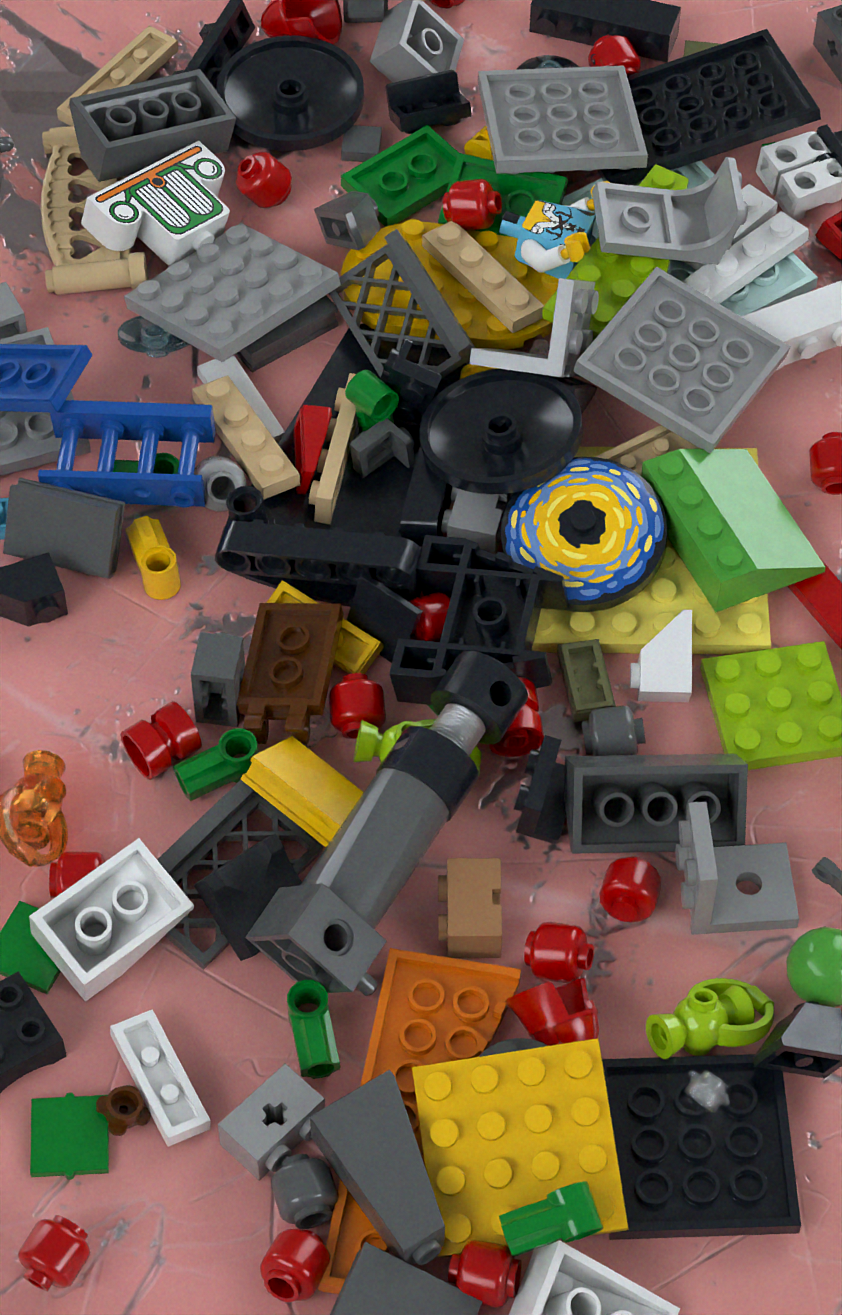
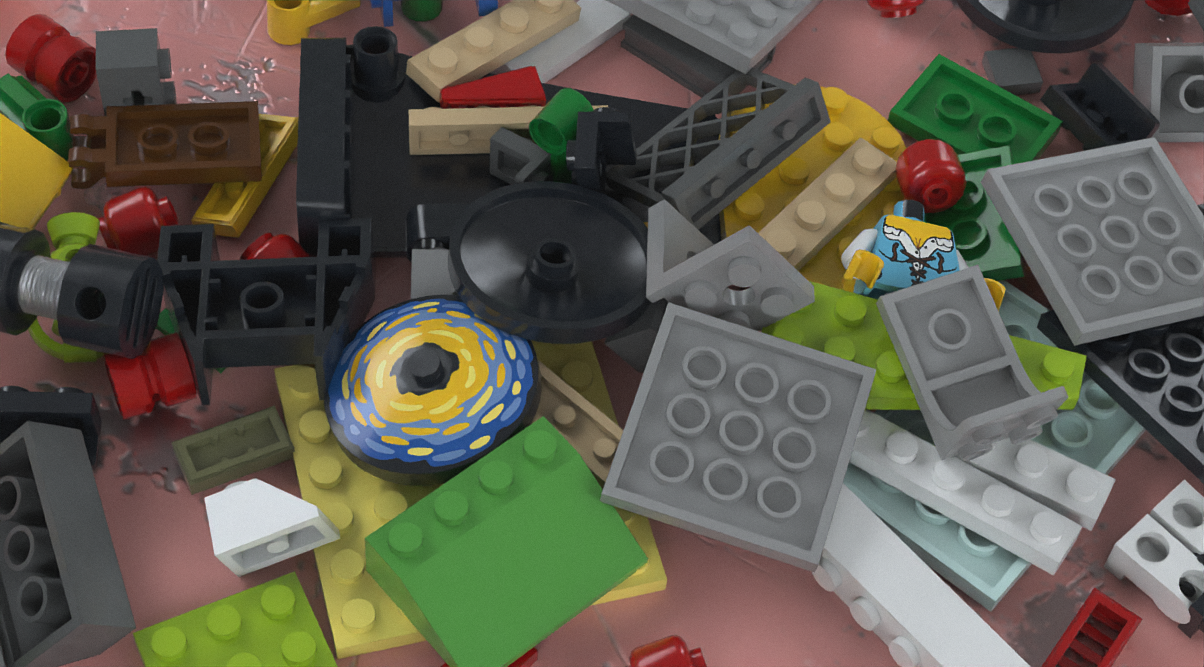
camera: 70 degrees right, 0 degrees up
light grey head [194,456,247,512] -> none
dark grey slope [314,191,381,250] -> none
black piece [346,573,422,663] -> none
dark grey head [582,706,646,756] -> none

